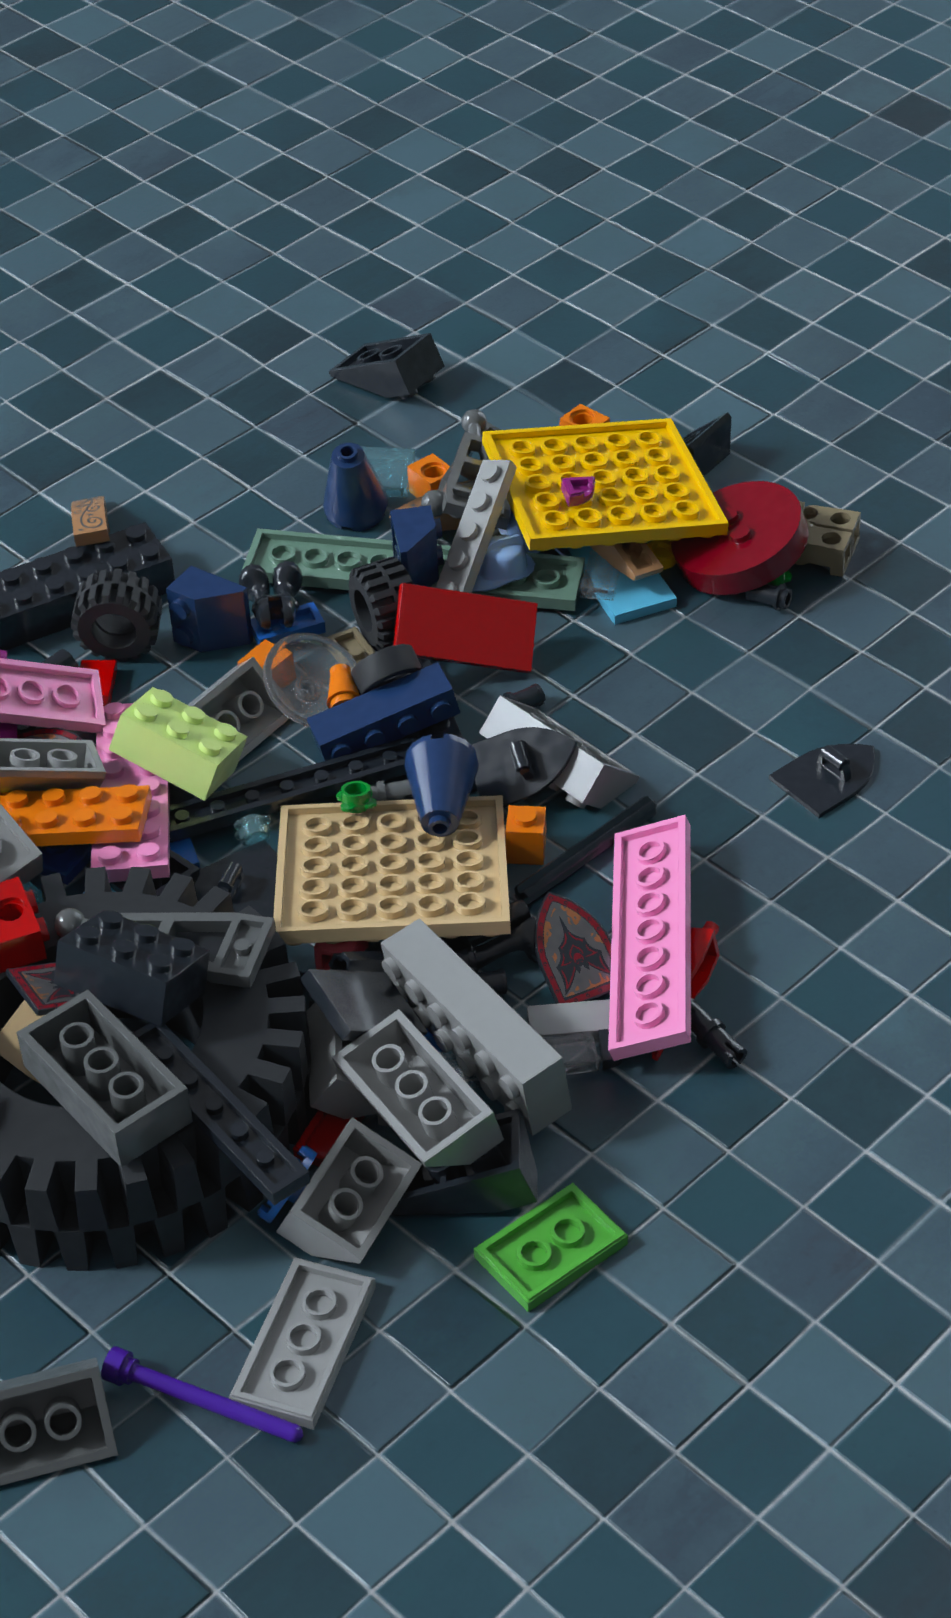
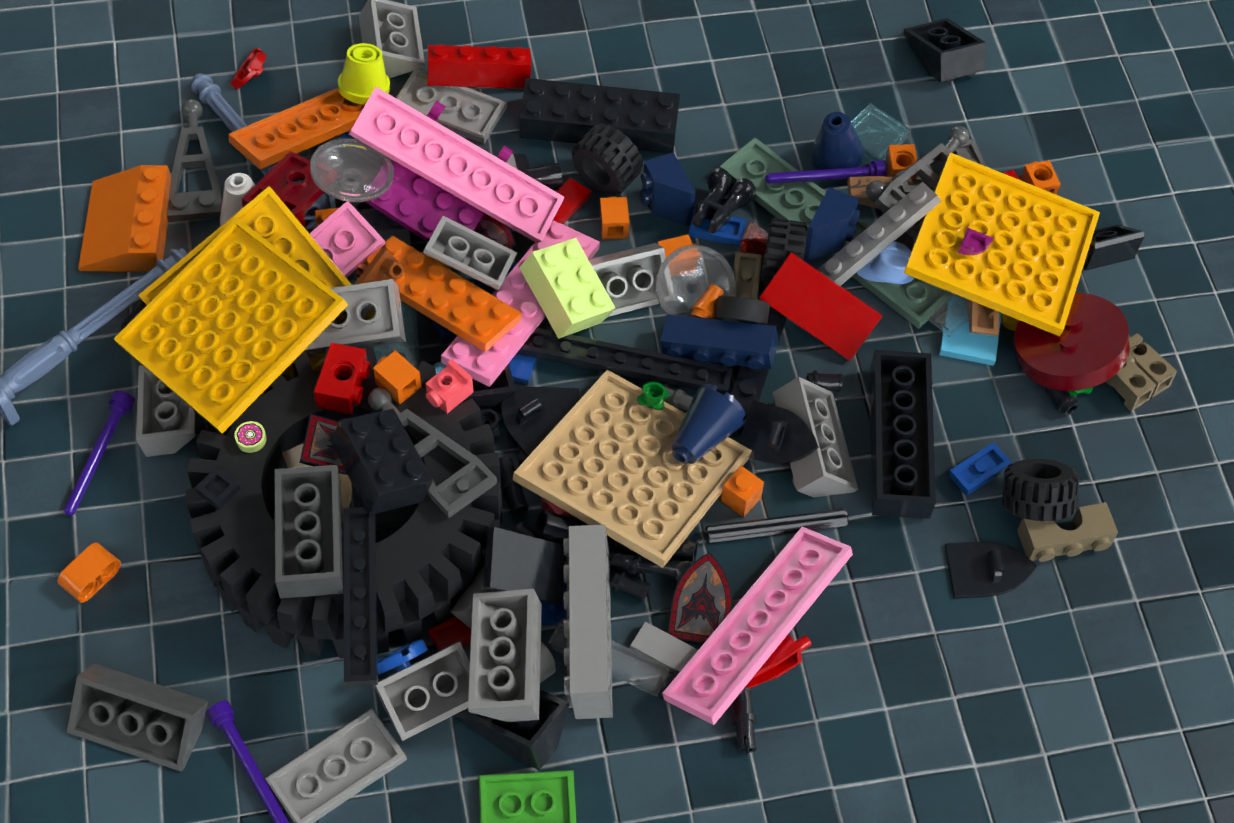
camera: 30 degrees right, 15 degrees up
medium nougat slope [71,496,110,547] -> none
clear light blue plate [234,814,271,846] -> none
none -> orange brick [373,350,421,405]
none -> coral brick [426,359,473,414]
none -> orange brick [600,196,629,240]
none -> clear red slope [740,221,768,260]
none -> dark purple piece [765,160,887,184]
none -> black brick [870,350,936,519]
none -> blue plate [948,442,1012,496]
none -> black tyre [1002,459,1079,521]
none -> dark tan arch [1017,502,1118,562]

